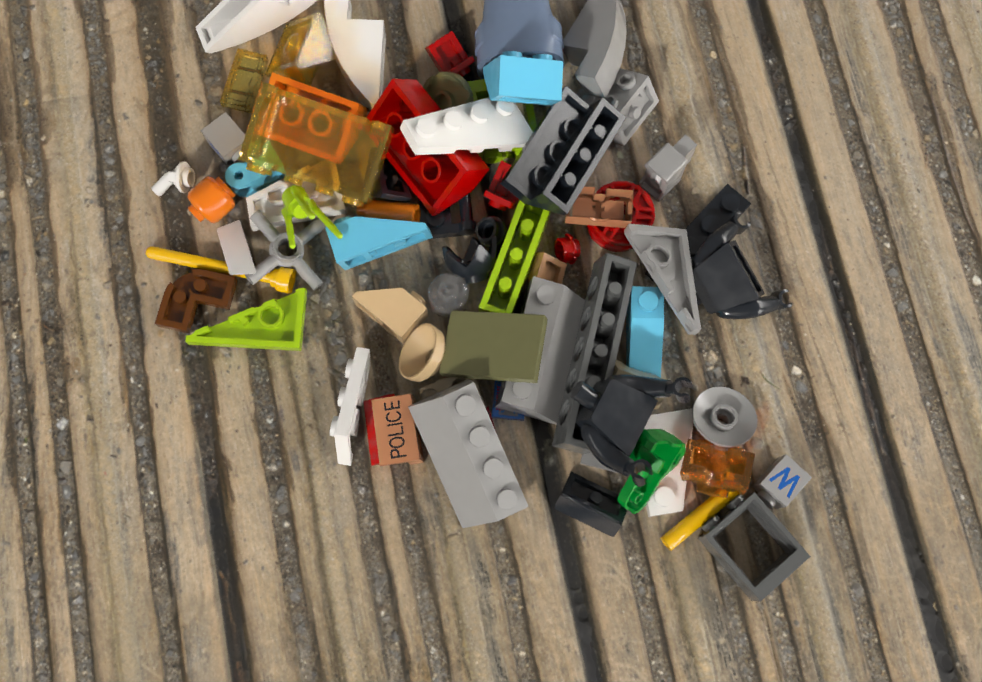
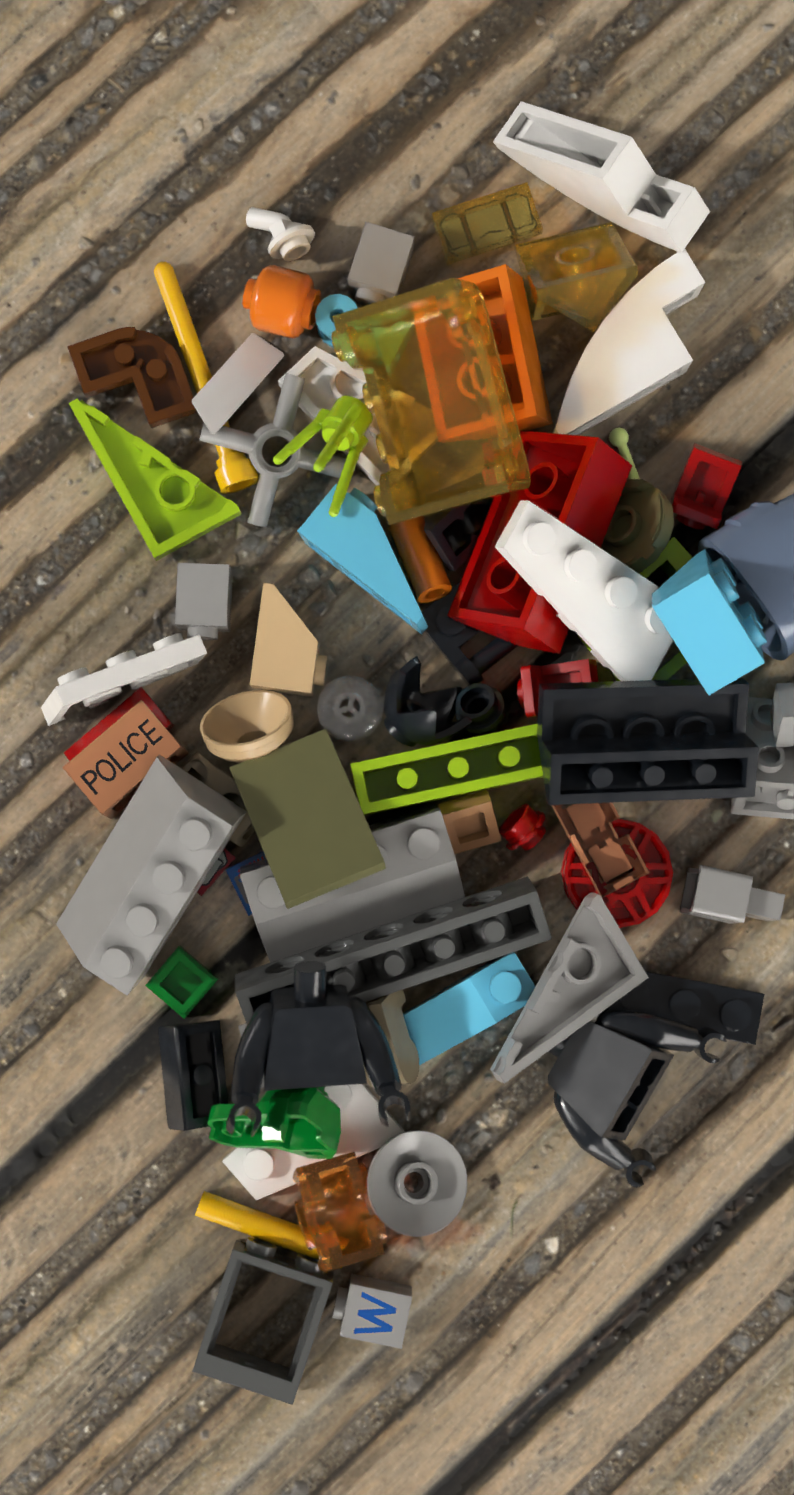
camera: 55 degrees right, 10 degrees up
none -> green tile [145,946,219,1019]
none -> light grey brick [175,563,233,640]

